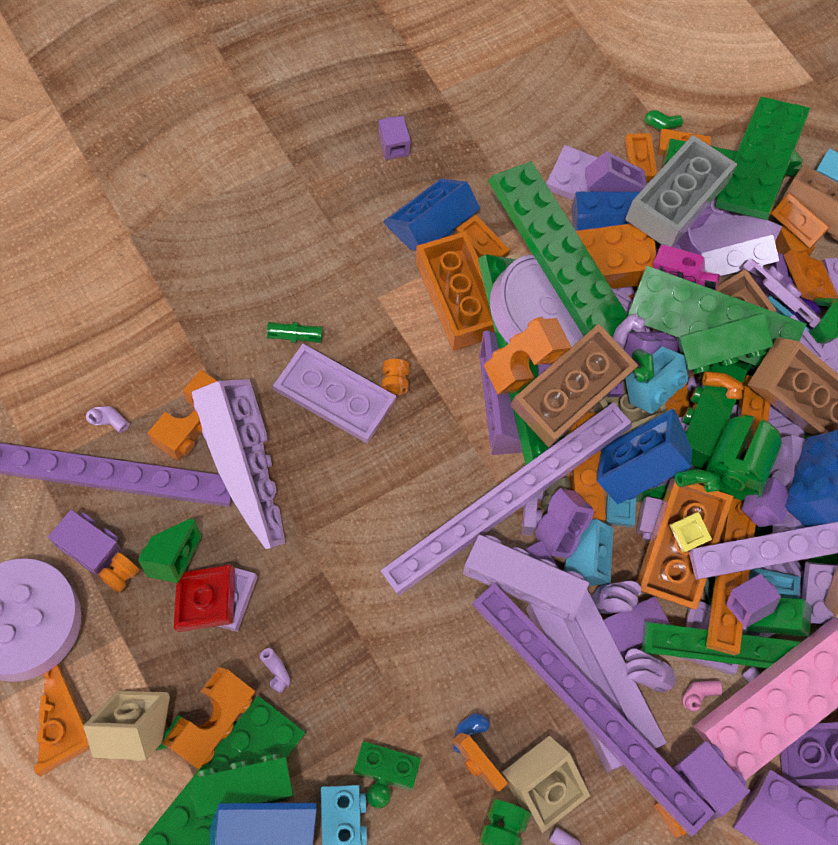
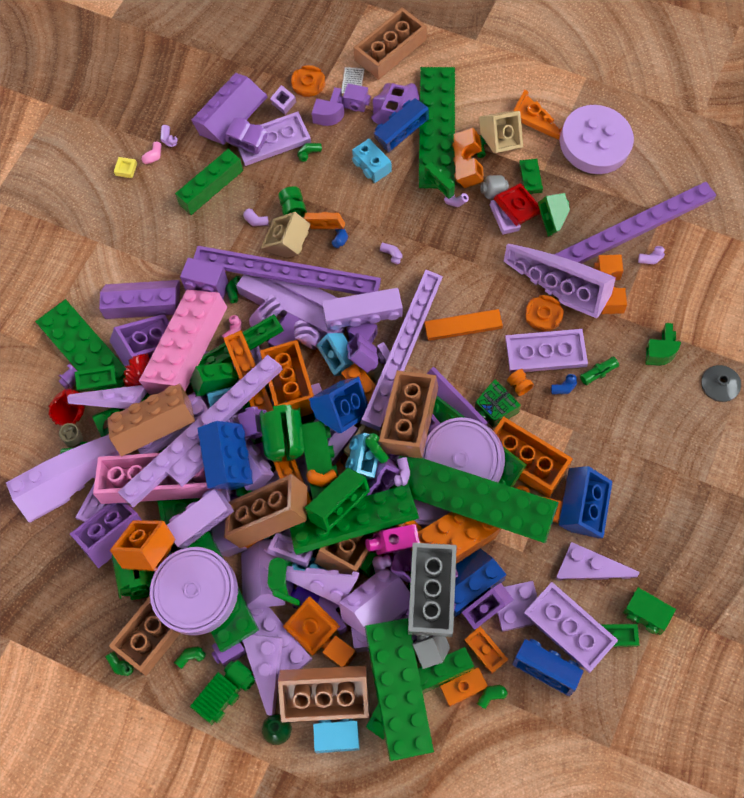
camera: 155 degrees right, 0 degrees up
medium lavender brick [48,510,122,578] -> none
orange wheel [98,552,140,593] -> none
green brick [191,754,294,821] -> none
green plate [353,741,421,809] -> none
medium lavender brick [378,116,411,160] -> none
orange arch [483,317,572,394] -> none
light yellow plate [669,512,712,552] -> none
green arm [675,469,721,493] -> none
medium lavender brick [726,574,781,628] -> none
orange plate [771,193,831,248] -> none
none -> green arm [226,276,242,304]
none -> lavender arm [380,242,403,264]
none -> orange tile [424,309,503,341]
none -> green plate [425,162,455,199]
none -> green torso [475,379,521,427]
none -> light grey head [480,175,509,199]
none -> blue slope [512,639,584,697]
none -> green plate [519,159,543,194]
none -> lavender plate [523,582,618,673]
none -> orange tile [525,295,564,332]
none -> blue arm [551,374,577,394]
none -> lavender wing [556,542,640,581]
none -> green plate [600,624,640,647]
none -> green brick [623,587,676,635]
none -> green brick [646,323,681,366]
none -> dark grey dish [701,365,741,402]

